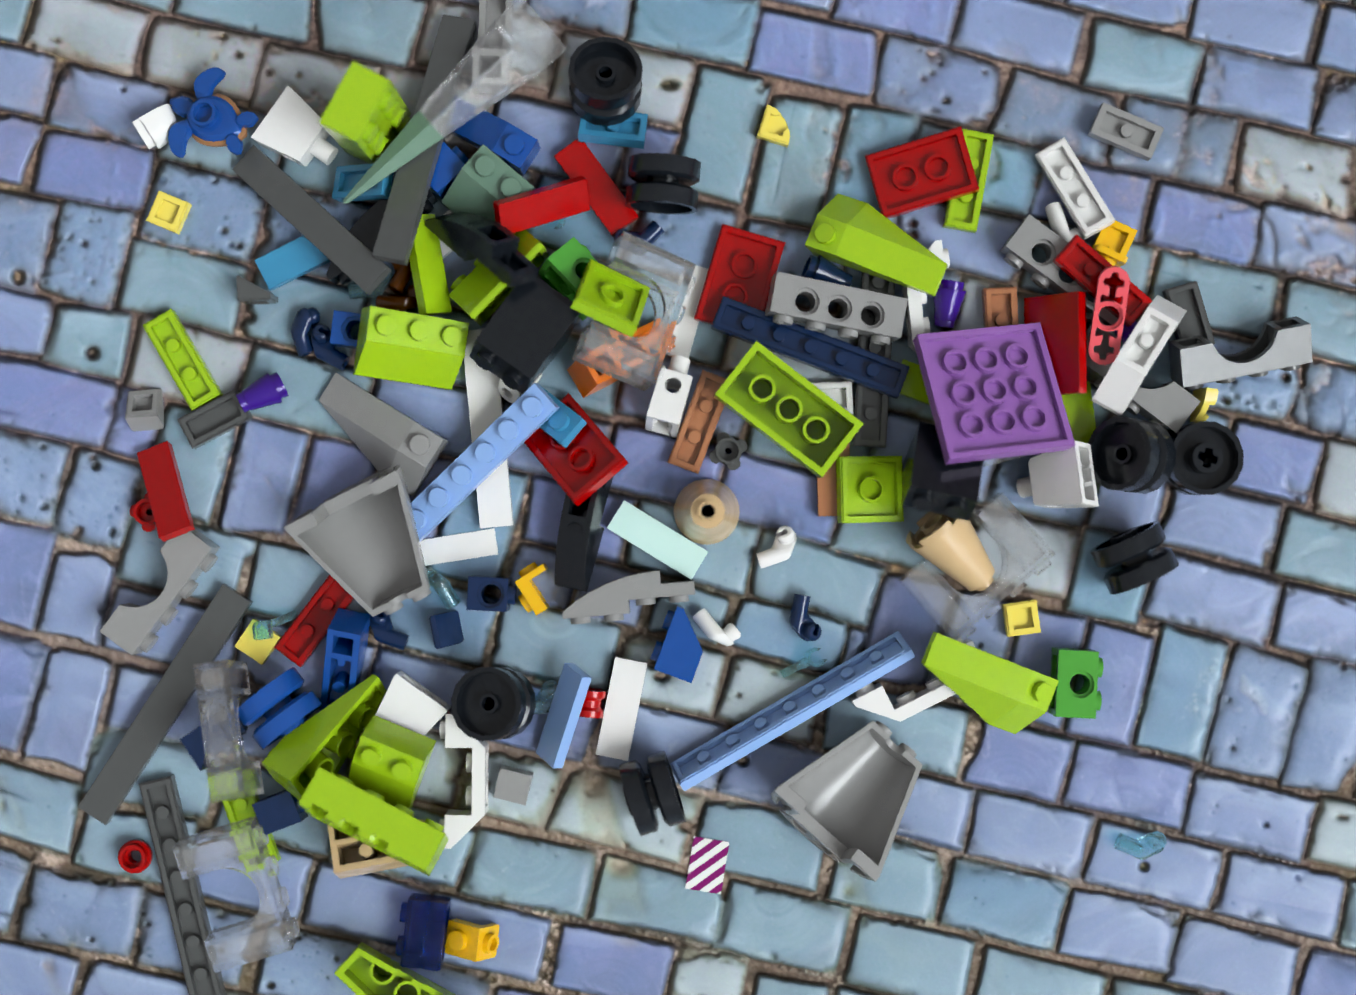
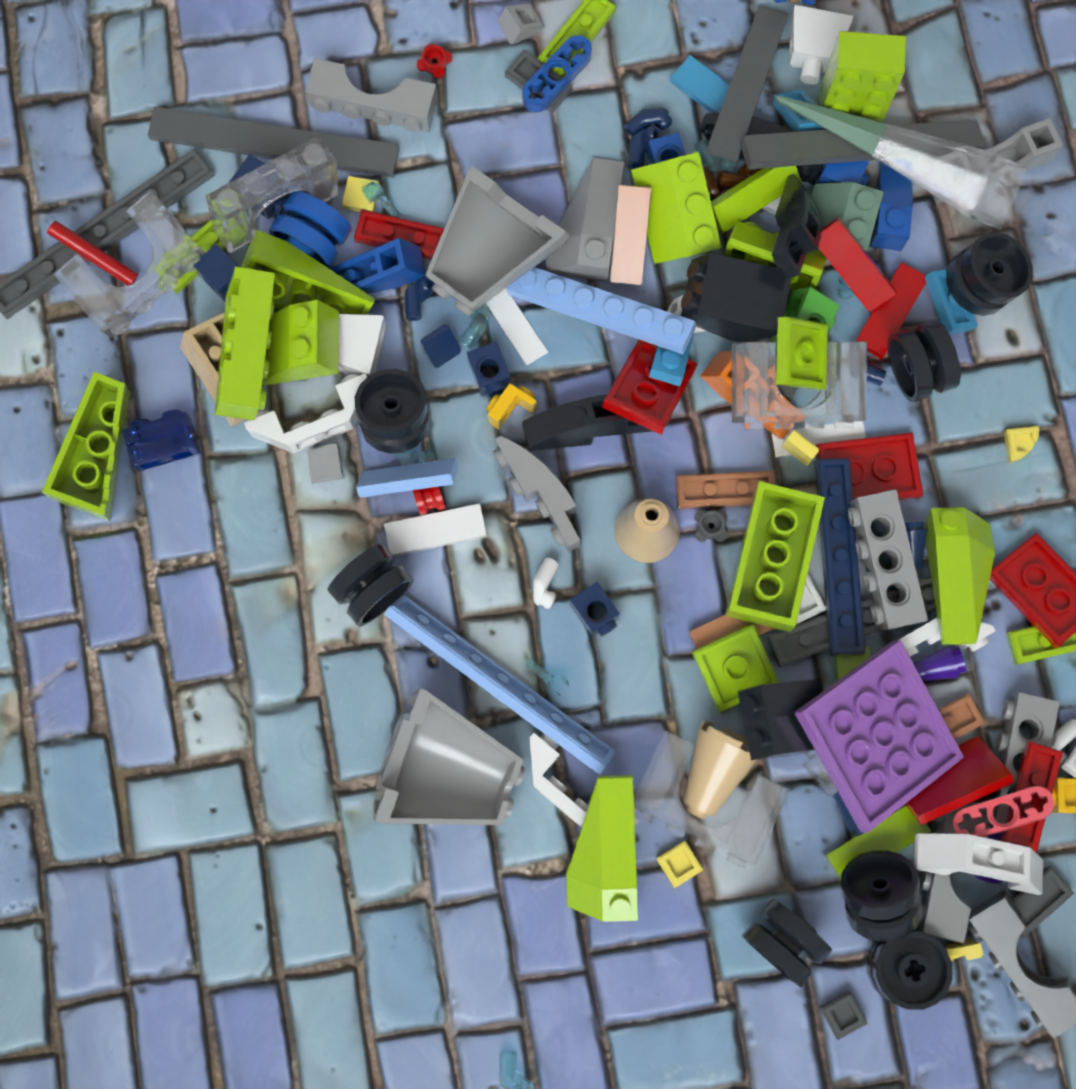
camera: 65 degrees right, 10 degrees down
red plate [118,839,152,873] -> none
red tile [137,441,195,542] -> none
dark purple cone [236,372,289,413] -> none
dark grey slope [237,275,278,305] -> none
yellow bracket [444,918,499,962] -> none
white tile [464,329,514,529] -> none
light aqua tile [607,500,708,580] -> none
white torso [645,355,693,438] -> none
blue slope [650,605,703,683] -> none
sticker [685,836,729,894] -> none
white arm [756,526,797,569] -> none
dark blue arm [789,594,822,641] -> none
white torso [1016,440,1099,508] -> none
bright green brick [1049,647,1103,719] -> none
none -> red piece [47,220,139,287]
none -> blue beam [522,35,592,112]
none -> dark blue brick [570,581,620,637]
none -> tile [610,184,651,285]
none -> light yellow tile [782,430,819,466]
none -> dark grey tile [819,991,868,1040]

